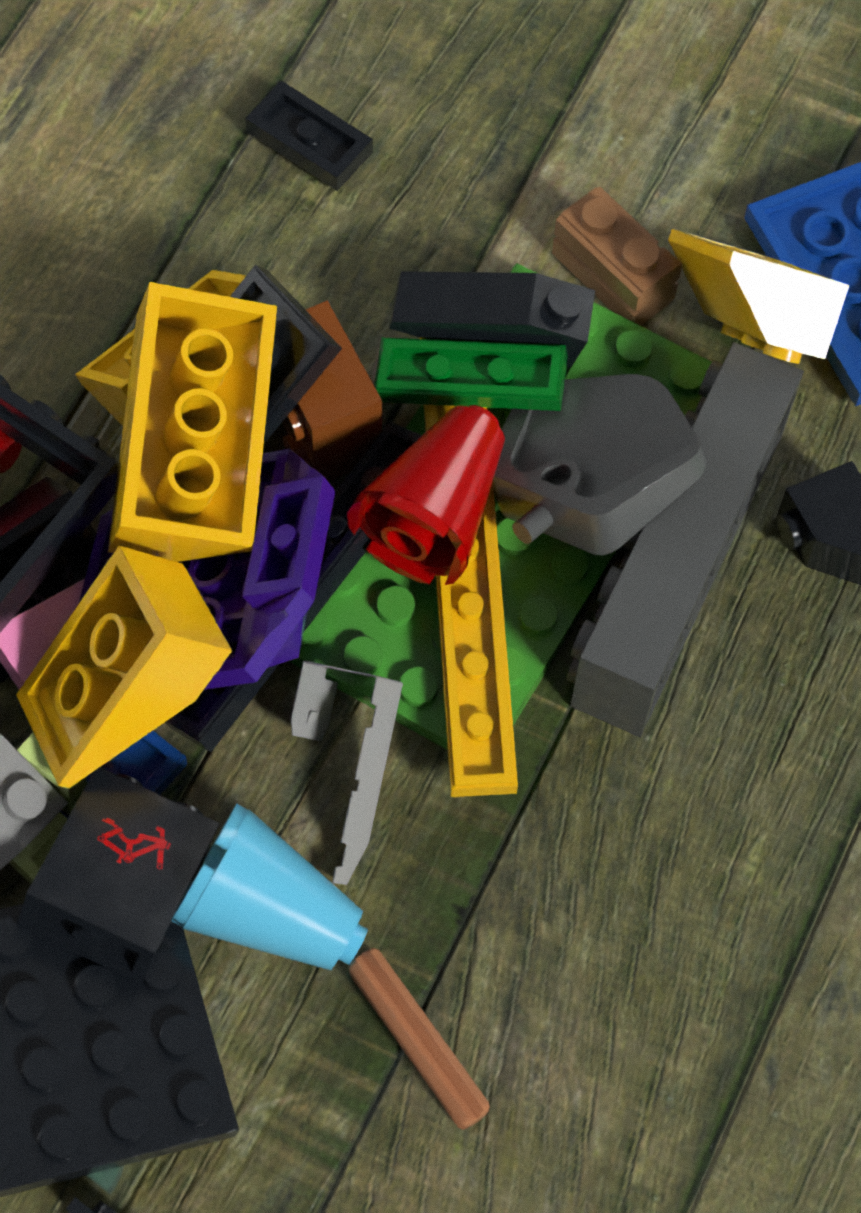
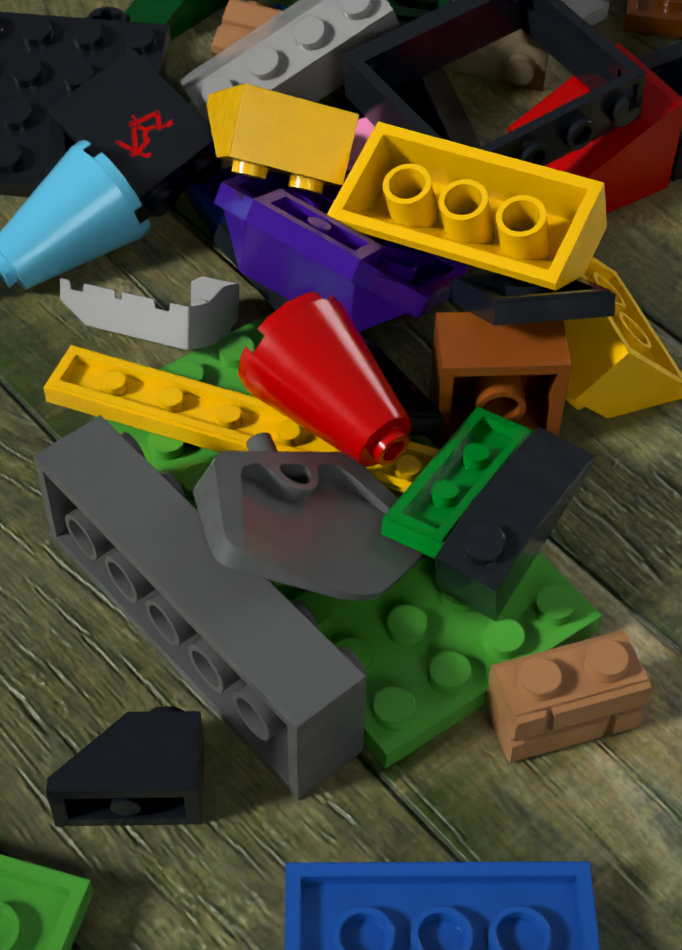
camera: 115 degrees right, 15 degrees down
slope [668,229,849,364] -> none

